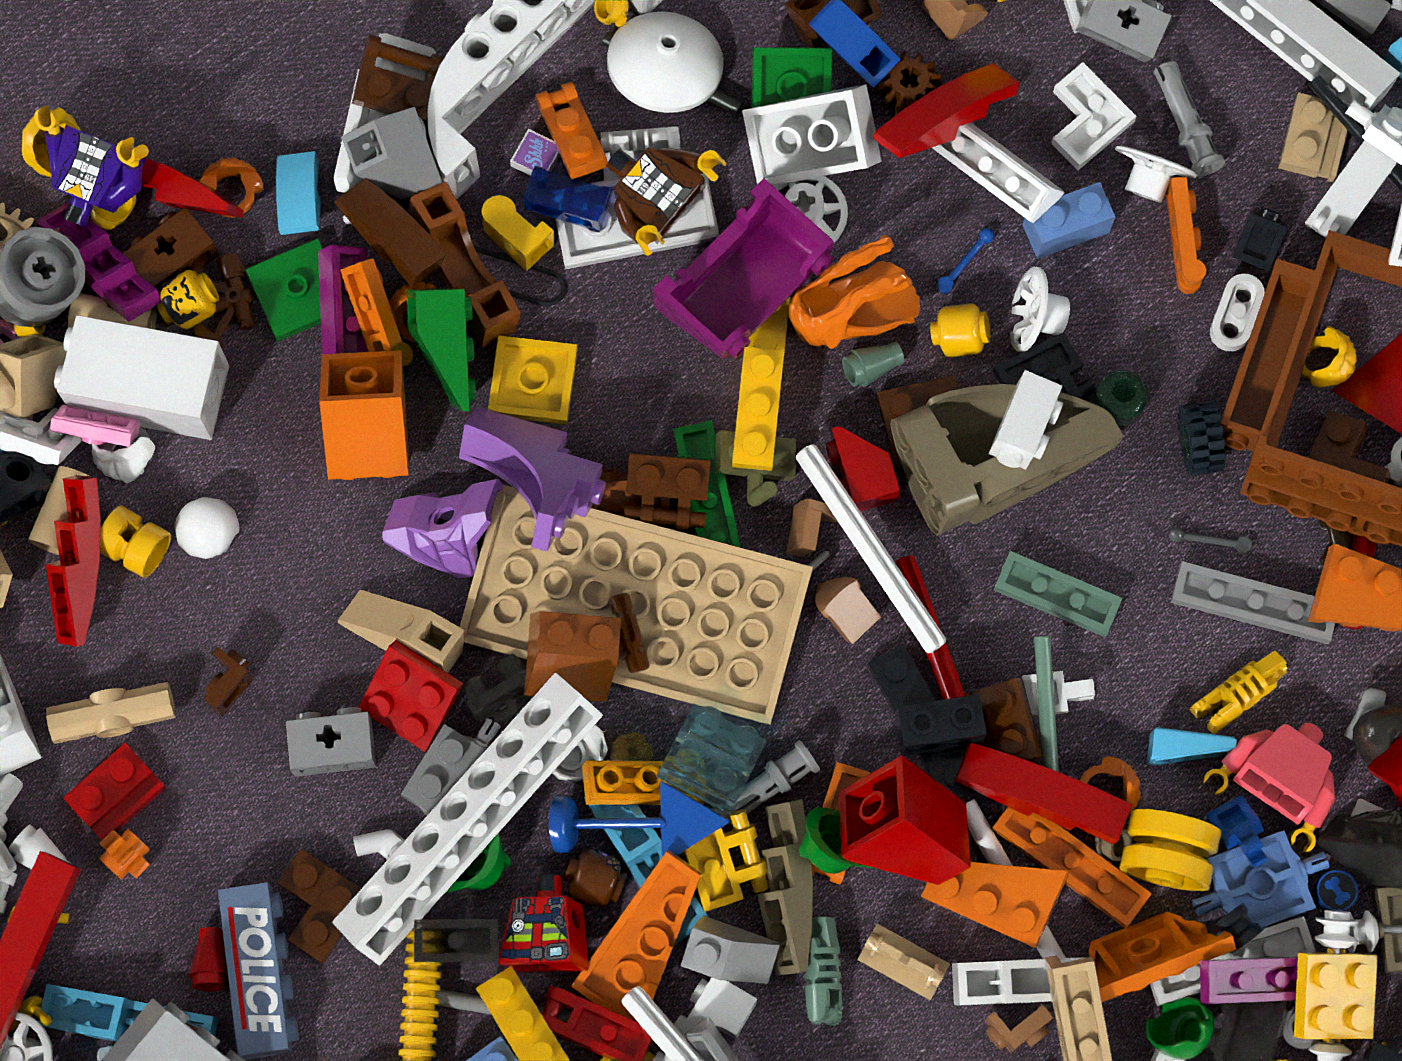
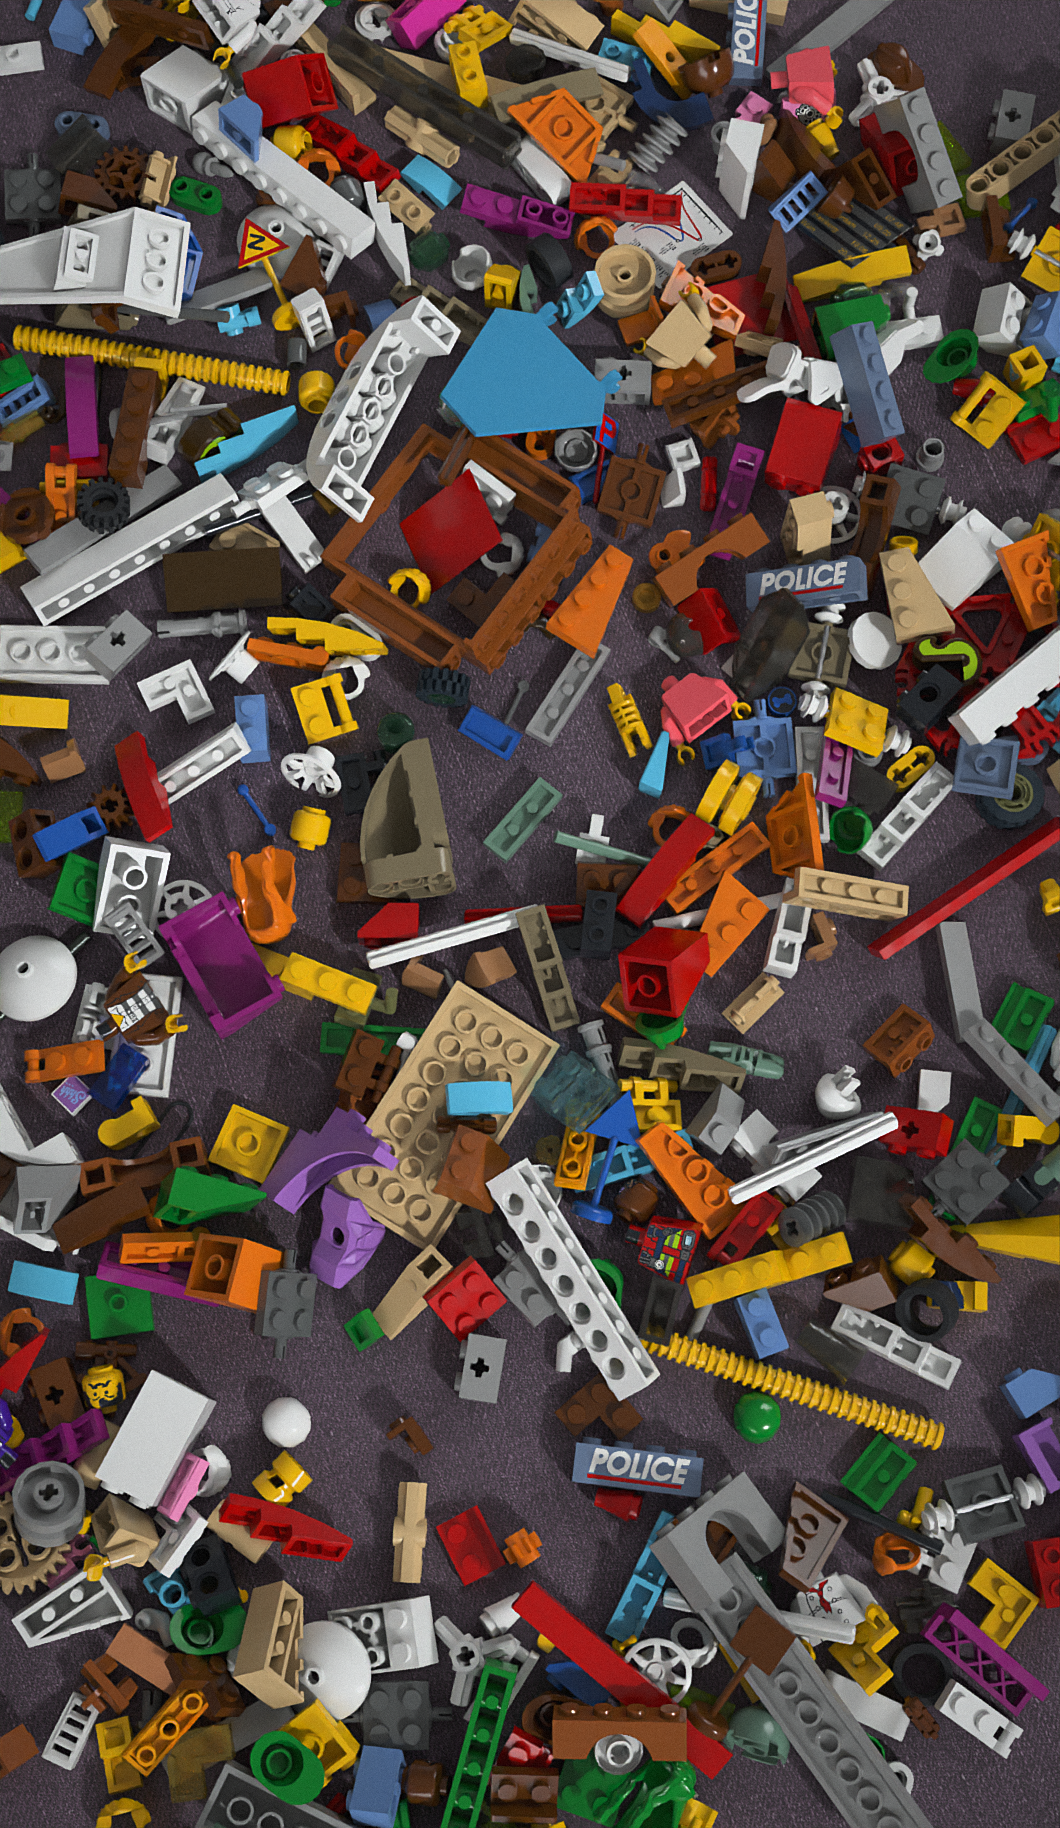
camera: 75 degrees left, 0 degrees up
sand green cone [842,342,904,387] -> none
white brick [988,370,1063,470] -> none
black wheel [1210,903,1264,955] -> none
none -> light grey slope [103,900,165,970]
none -> dark brown tile [162,547,284,612]
none -> dark grey plate [254,1249,317,1359]
none -> yellow slope [267,617,388,656]
none -> yellow plate [290,673,359,745]
none -> white piece [322,655,370,700]
none -> green plate [343,1308,385,1352]
none -> white hand [396,1032,418,1075]
none -> medium azure slope [445,1081,513,1116]
none -> blue tile [458,705,523,761]
none -> dark tan slope [515,904,581,1033]

